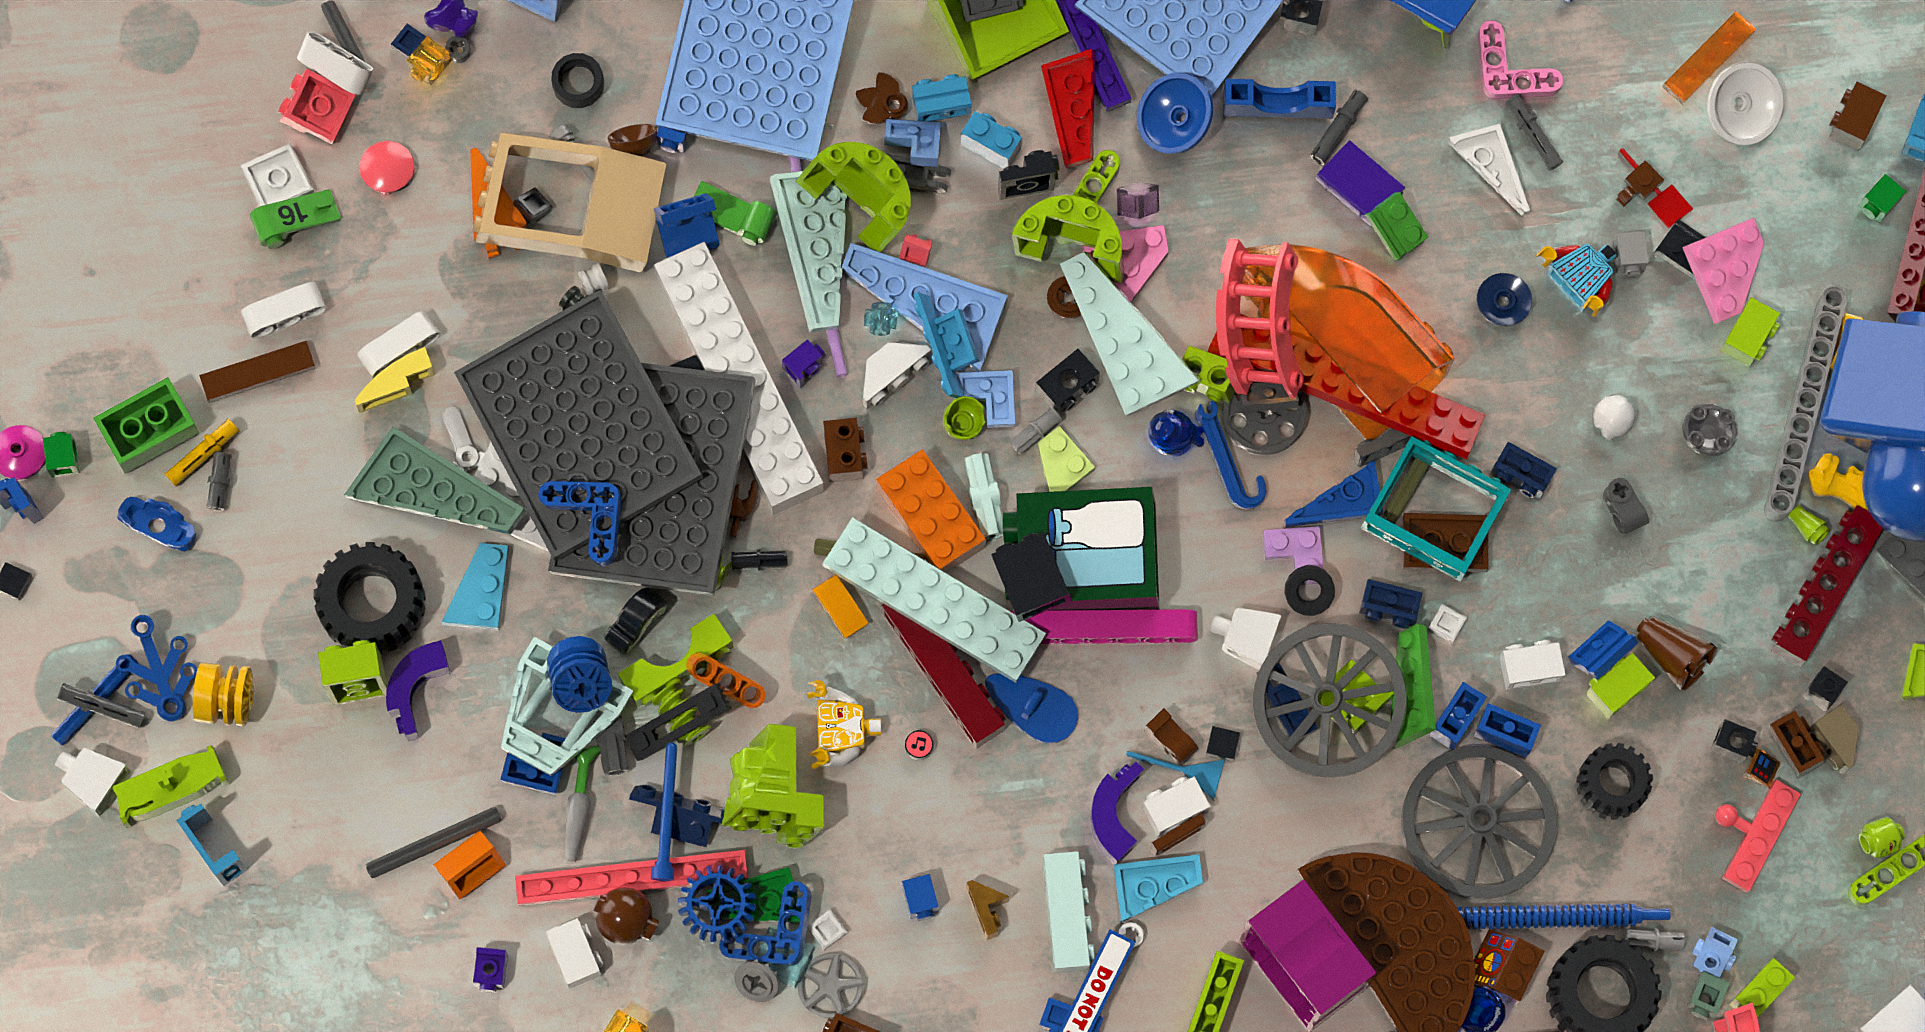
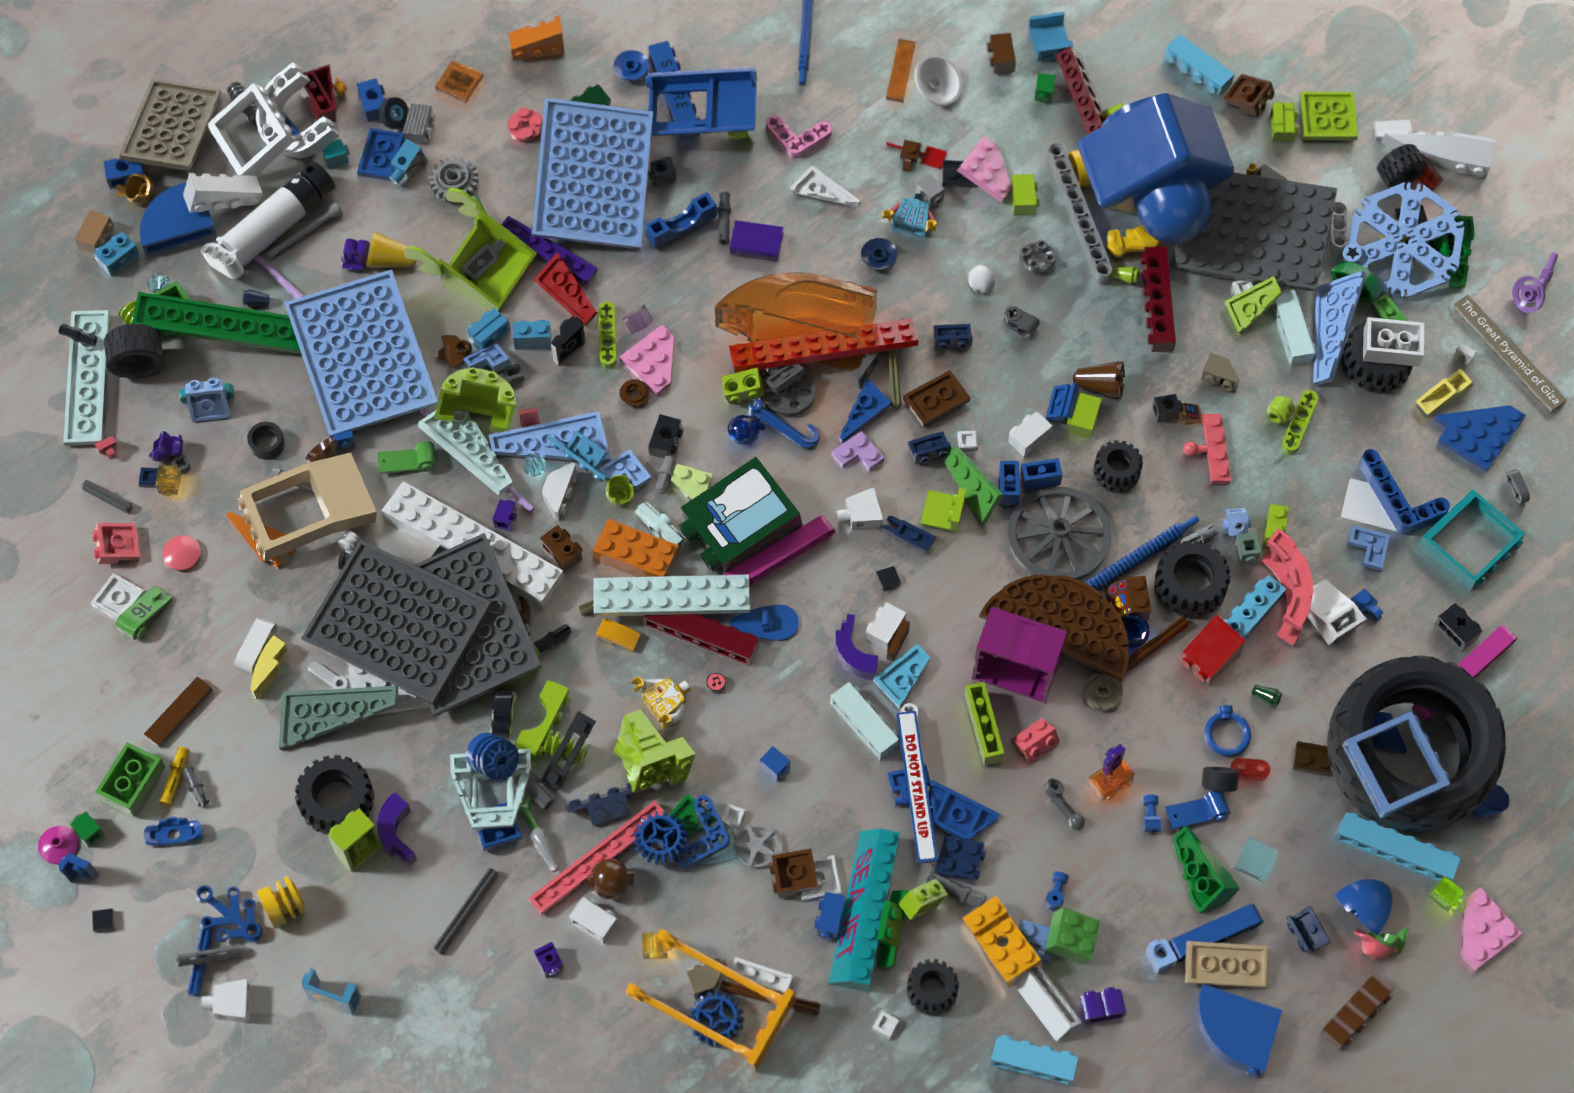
camera: 30 degrees left, 10 degrees down
lime piece [112,745,229,828] -> none
white beam [241,282,327,338] -> none
white beam [297,32,373,95] -> none
orange brick [433,830,506,900] -> none
medium azure wing [442,543,509,630] -> none
black tile [513,187,553,224] -> none
blue beam [538,481,622,566] -> none
blue piece [651,743,677,881] -> none
blue bracket [653,193,720,259] -> none
orange beam [686,652,766,708] -> none
light grey gear [734,959,781,1002] -> none
pearl gold slope [966,880,1009,940] -> none
black brick [991,533,1072,622] -> none
lime cylinder [1012,195,1124,283] -> none
light aqua wing [1060,252,1202,415] -> none
dark azure piece [1126,751,1225,800] -> none
blue dish [1137,73,1213,154] -> none
reddish brown leg [1144,708,1199,765] -> none
coral fence [1216,239,1304,399] -> none
dark grey wheel [1253,623,1408,778] -> none
black tyre [1284,565,1335,616] -> none
teal window [1361,436,1511,582] -> none
bright green plate [1365,192,1428,260] -> none
dark grey pin [1505,94,1564,171] -> none
reddish brown brick [1769,711,1826,779] -> none
black brick [1802,666,1848,712] -> none

